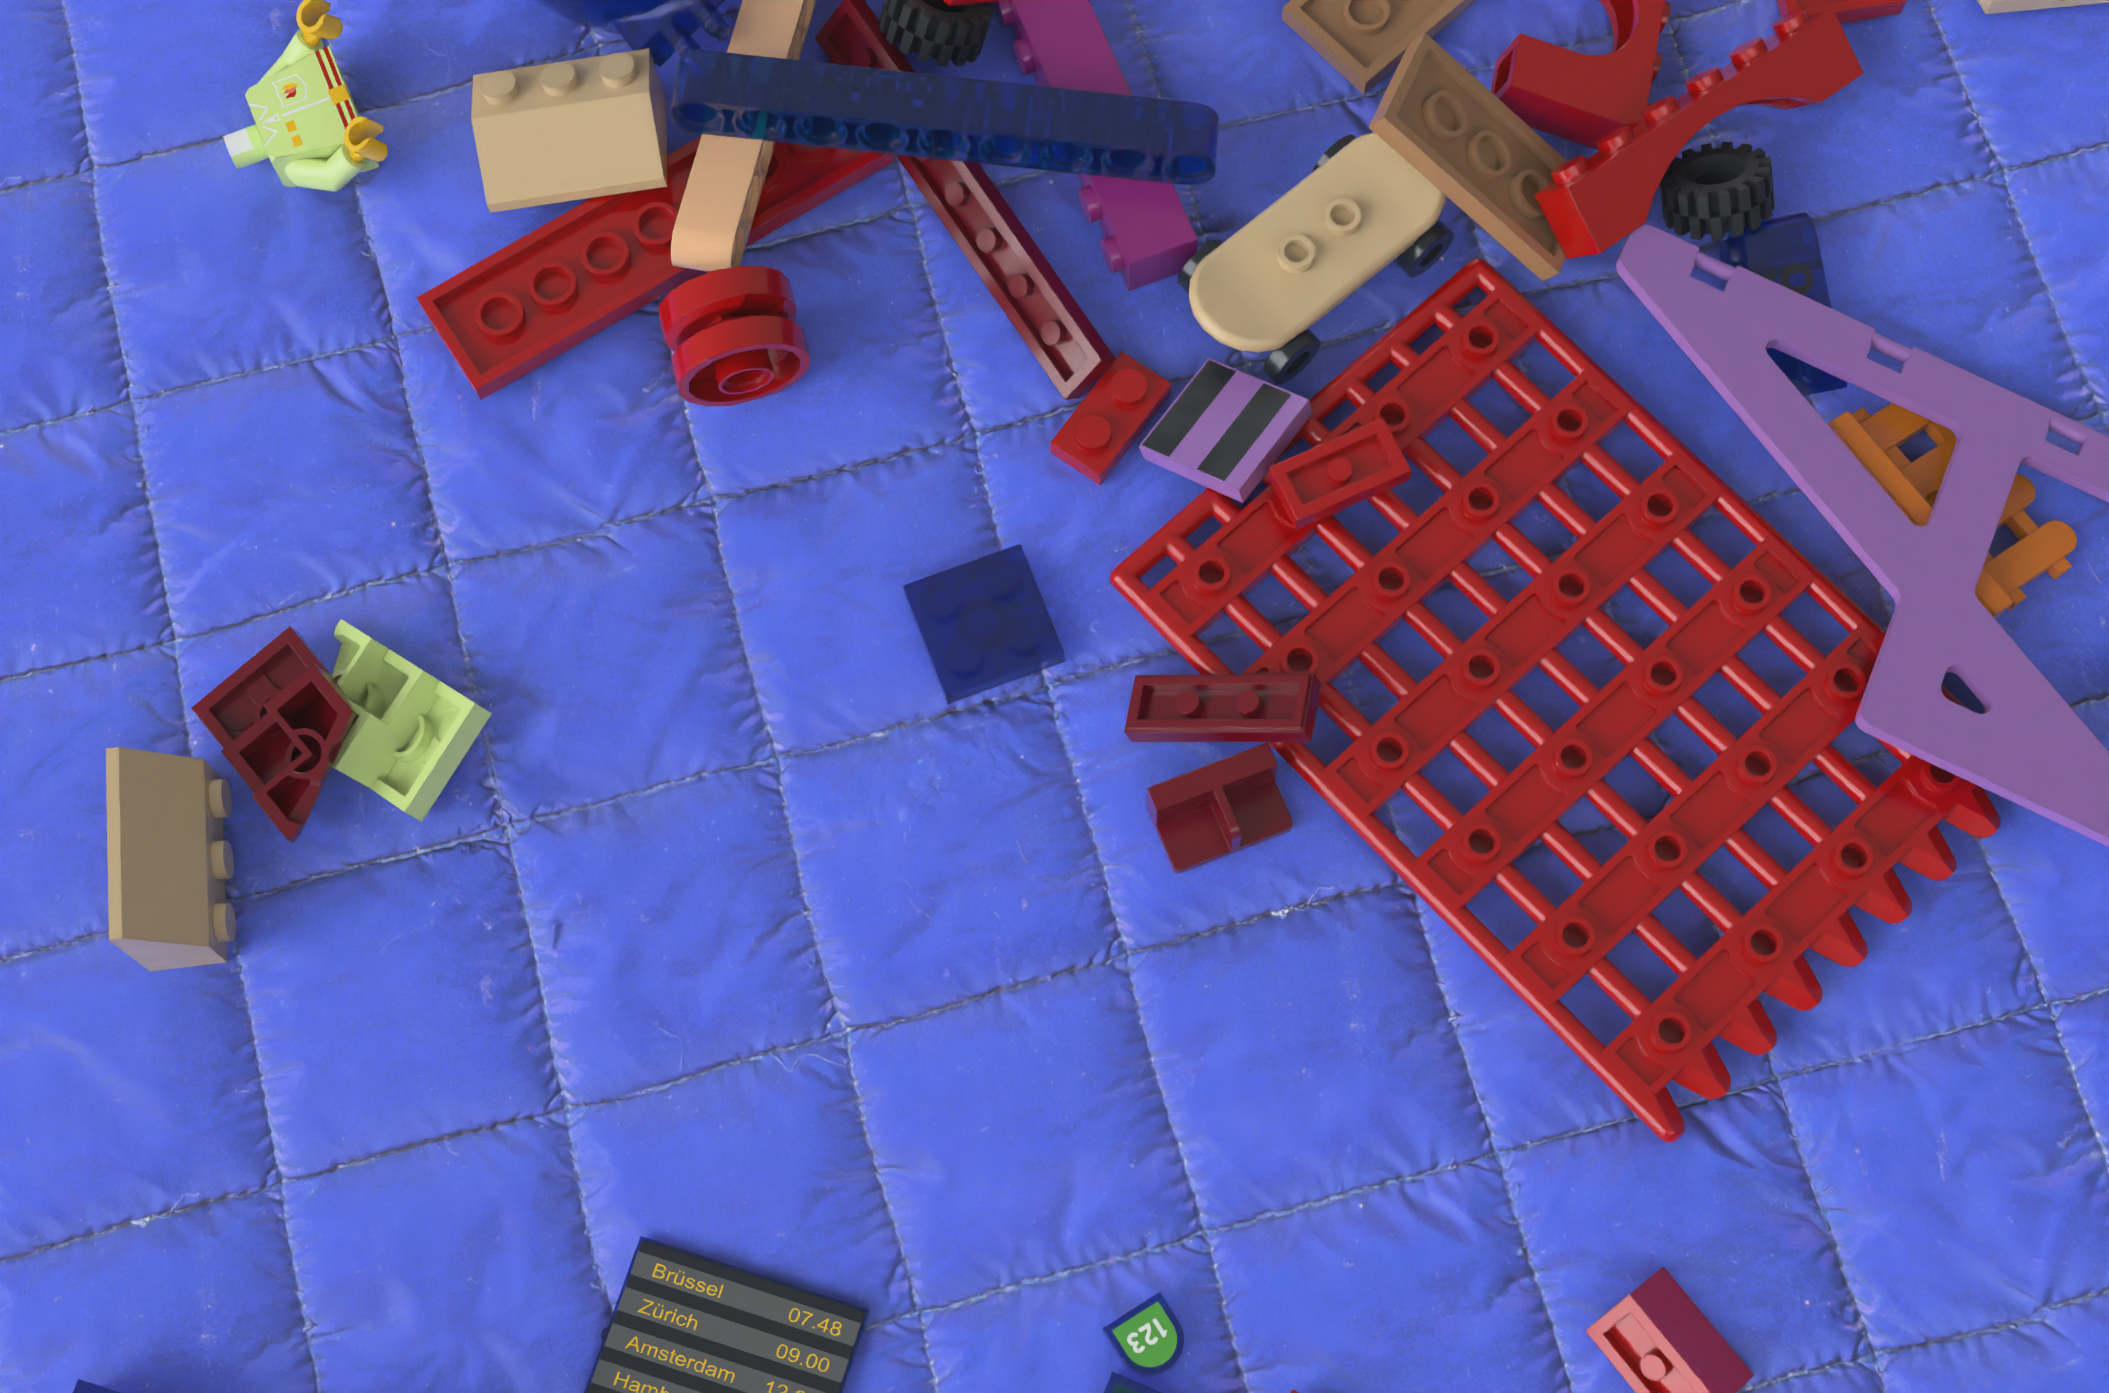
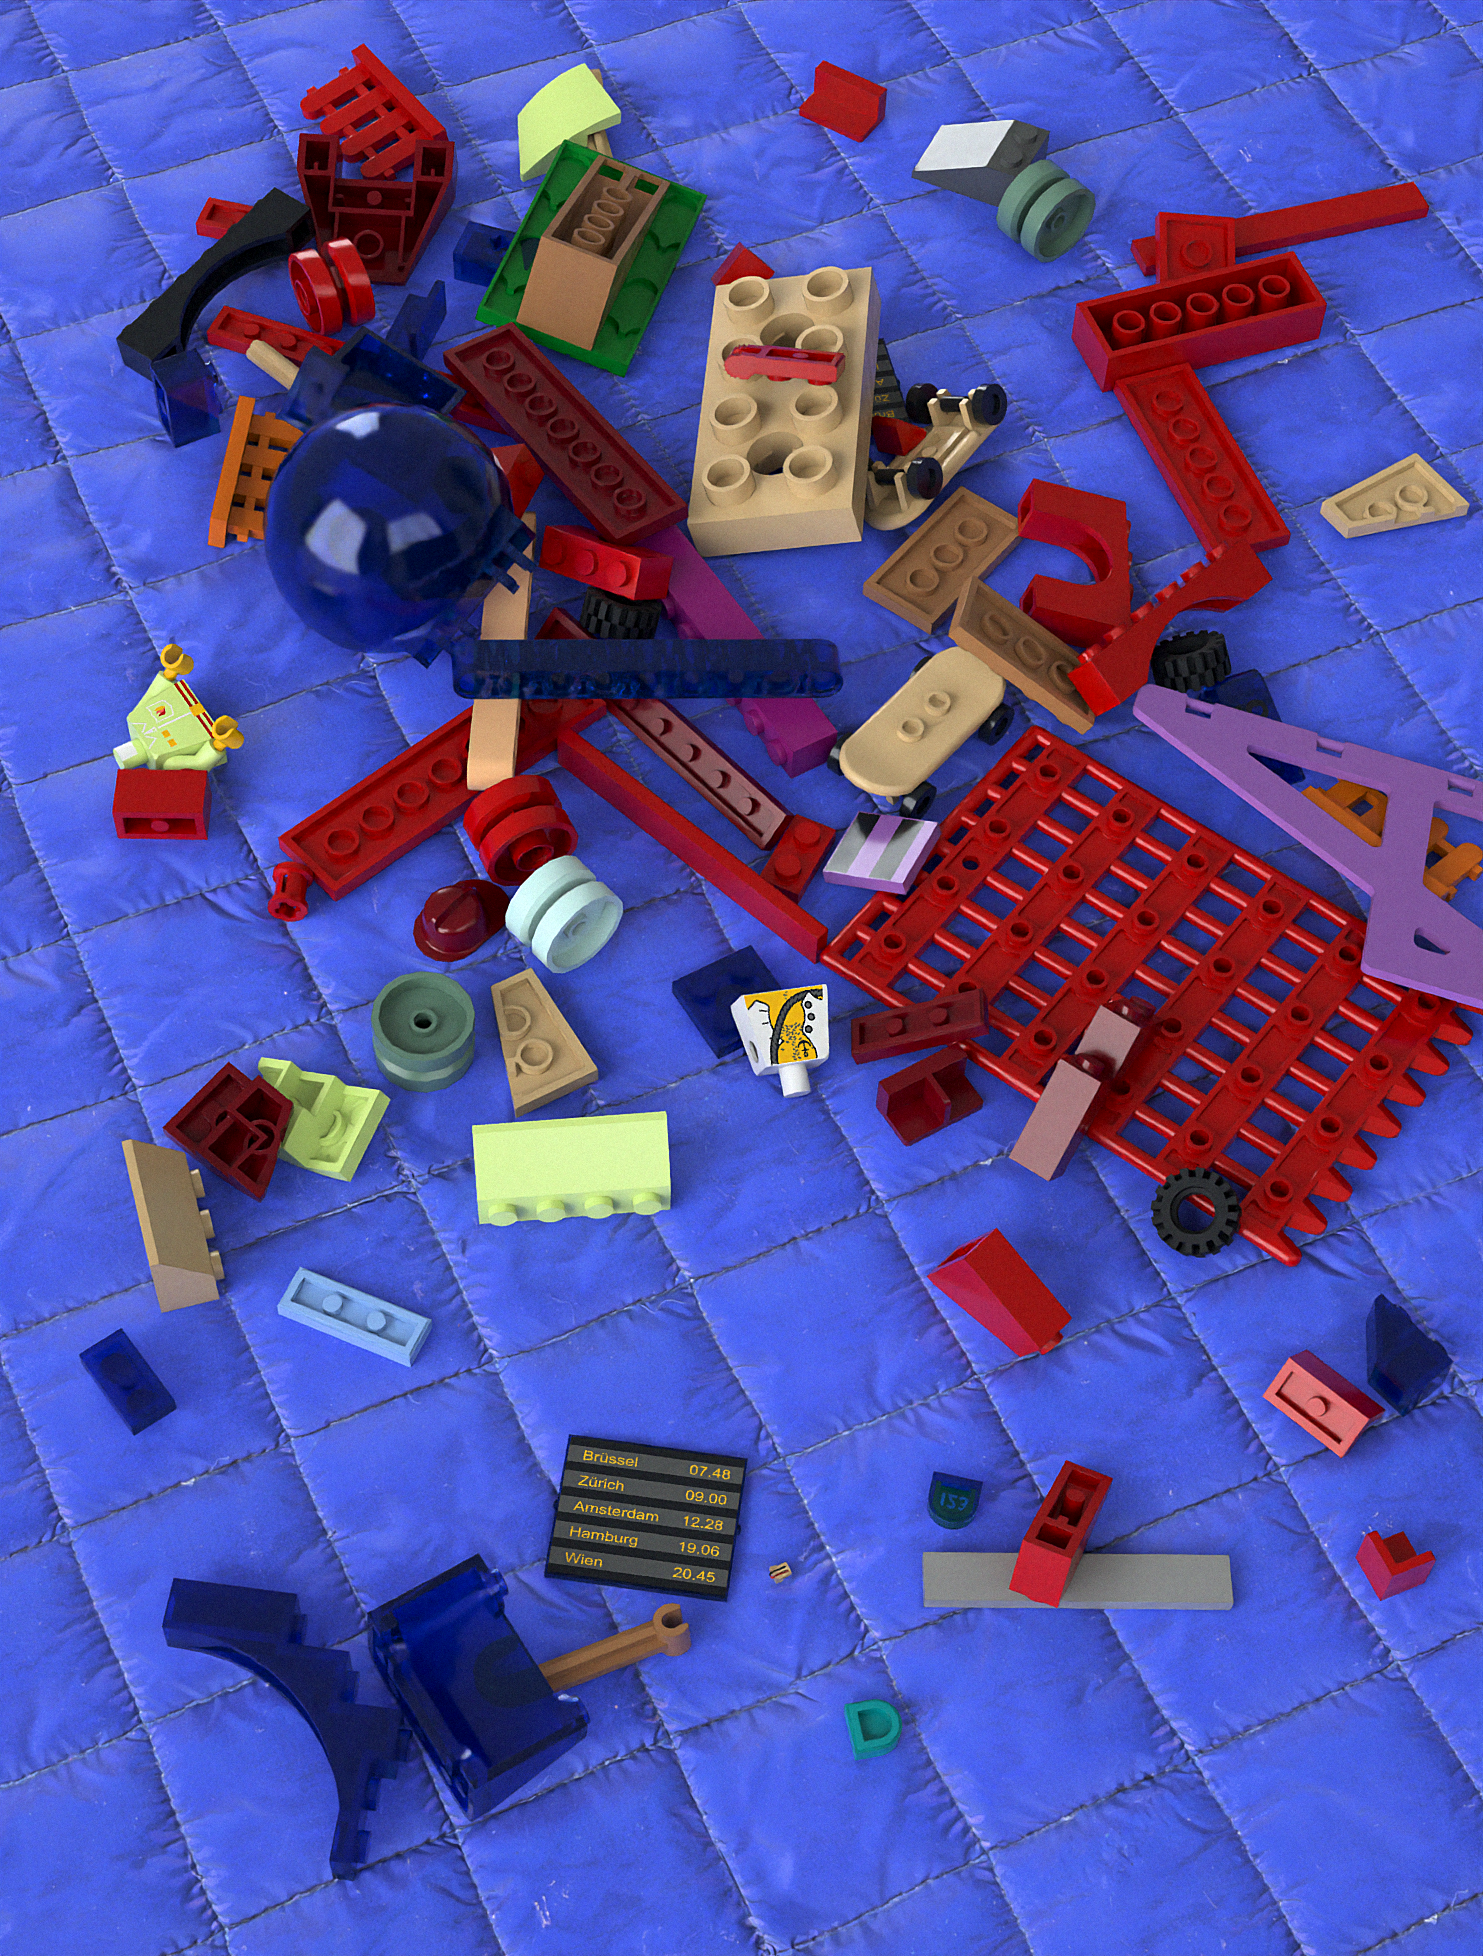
camera: 15 degrees left, 15 degrees down
tan slope [471,48,667,213] -> none
tile [1103,1292,1184,1377] -> none
red plate [1268,418,1412,530] -> none
none -> clear blue plate [78,1328,177,1436]
none -> red brick [112,768,212,840]
none -> red bush [267,862,314,922]
none -> light blue tile [277,1267,432,1368]
none -> sand green wheel [371,971,475,1093]
none -> dark red piece [413,879,510,962]
none -> yellowish green slope [472,1111,671,1226]
none -> tan wing [490,968,598,1118]
none -> light aqua wheel [505,855,623,973]
none -> red tile [557,728,828,964]
none -> torso [731,984,829,1098]
none -> red slope [927,1228,1072,1357]
none -> arch [1009,996,1166,1181]
none -> black tyre [1151,1167,1242,1258]
none -> clear blue slope [1366,1293,1454,1417]

